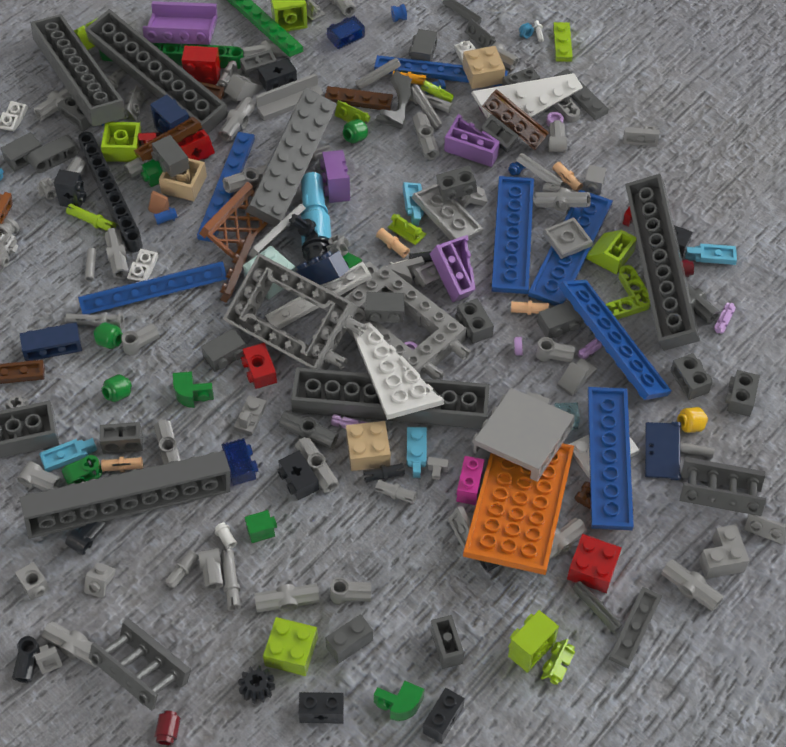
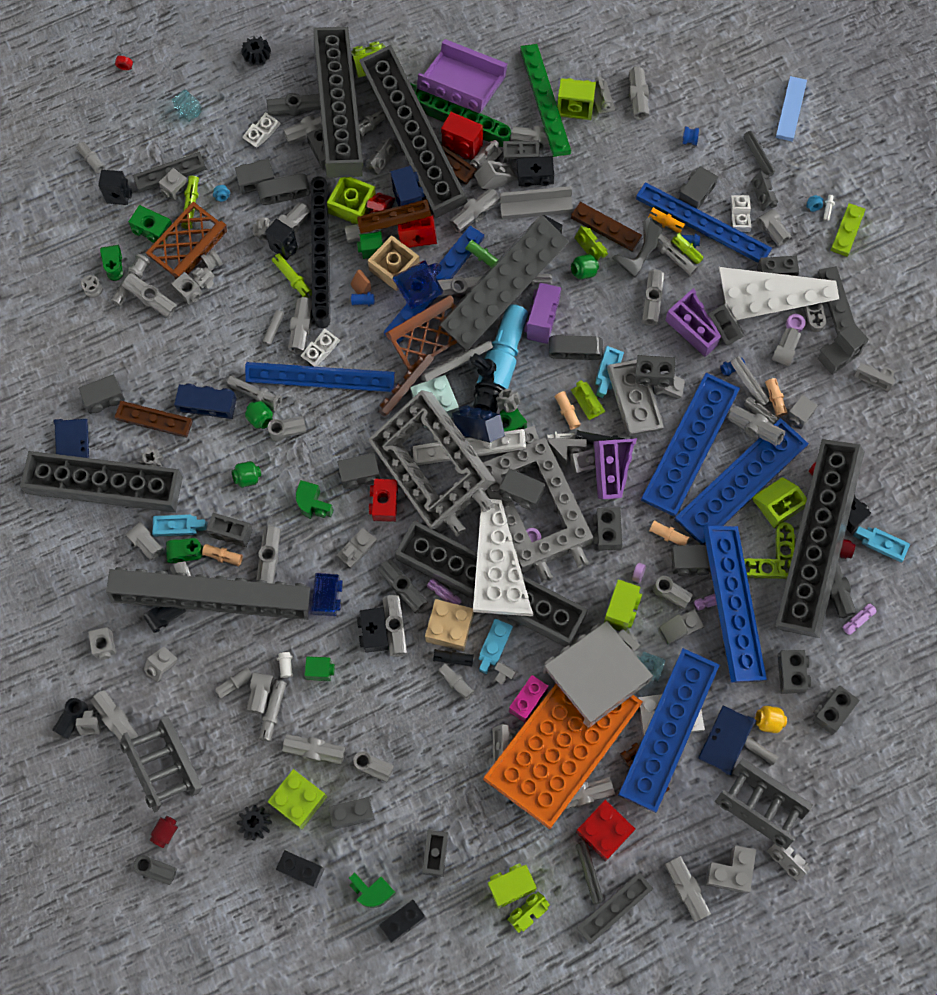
camera: 25 degrees right, 15 degrees up
dark grey brick [151,135,190,178] -> none
clear blue brick [327,15,365,49] -> none
light grey axle [355,58,401,90] -> none
light grey axle [410,85,442,129] -> none
tan brick [462,46,505,89] -> none
reddish brown brick [482,89,549,150] -> none
light grey tile [543,217,593,259] -> none
none -> dark grey piece [266,93,320,116]
none -> clear blue tile [392,260,444,309]
none -> bright green pin [465,239,498,267]
none -> dark grey beam [549,335,603,360]
none -> lime brick [604,579,642,631]
none -> dark grey brick [818,323,869,375]

